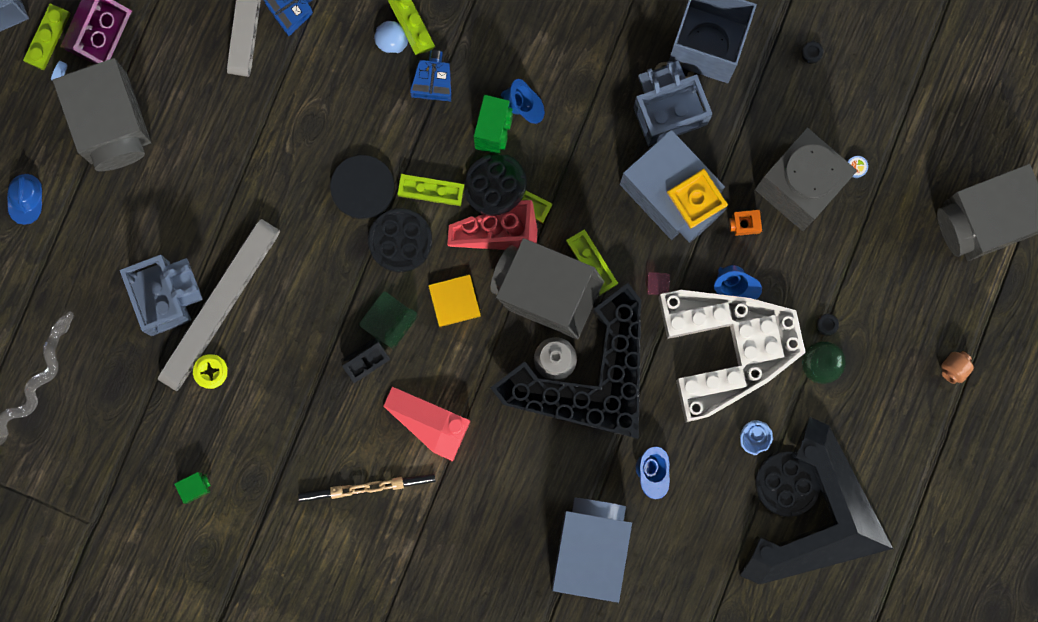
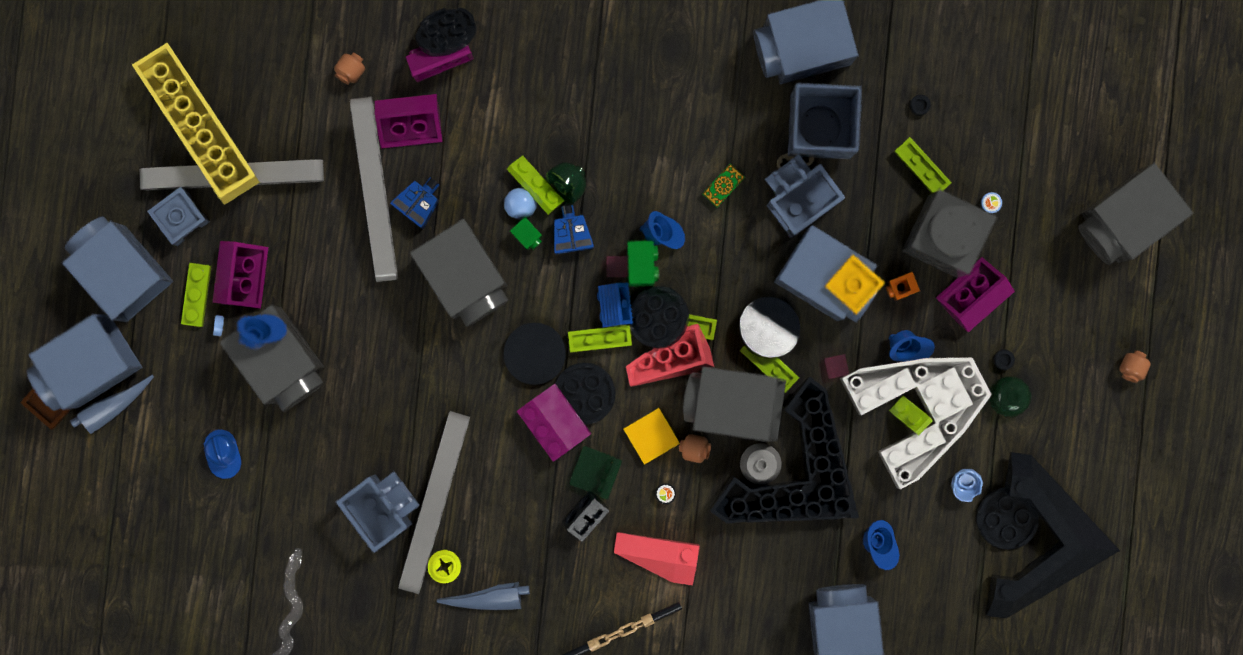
camera: 15 degrees left, 5 degrees up
none -> blue piece [237,315,287,349]
none -> dark grey container [410,219,509,327]
none -> sand blue piece [437,582,530,610]
none -> green brick [510,217,543,250]
none -> magenta slope [517,384,591,462]
none -> clear green cylinder [546,162,587,204]
none -> blue brick [597,283,633,327]
none -> clear pink tile [607,256,628,277]
none -> tile [655,483,676,504]
none -> nougat head [679,434,711,463]
none -> tile [702,164,745,208]
none -> tile [739,297,800,358]
none -> lime plate [889,396,933,436]
none -> lime plate [894,137,952,193]
none -> magenta slope [936,257,1015,332]

